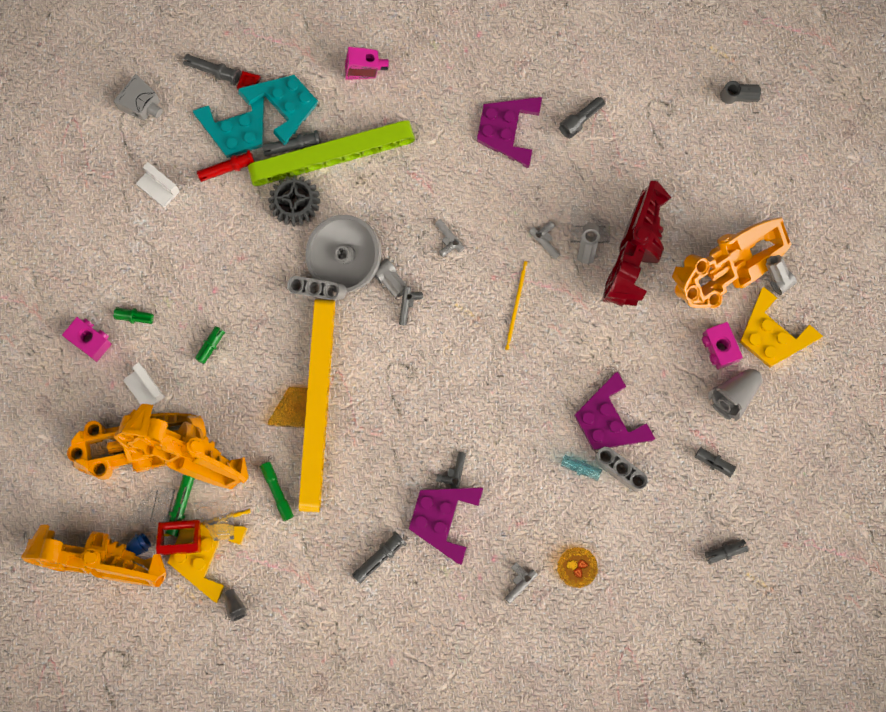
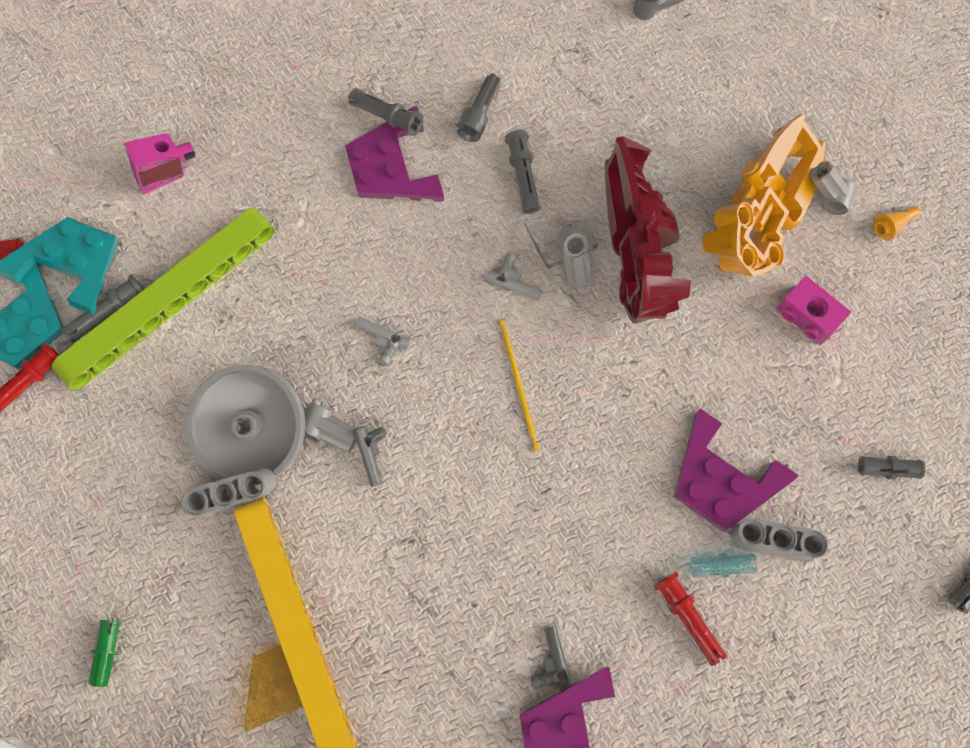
camera: 30 degrees left, 5 degrees down
dark grey gear [268,175,321,227] -> none
clear yellow tile [557,547,598,588] -> none
light grey cone [708,368,762,421] -> none
yellow wing [739,287,823,368] -> none
none -> dark grey pin [348,88,423,136]
none -> dark grey pin [505,130,541,214]
none -> red pin [653,571,728,666]
none -> light orange cone [873,206,921,240]

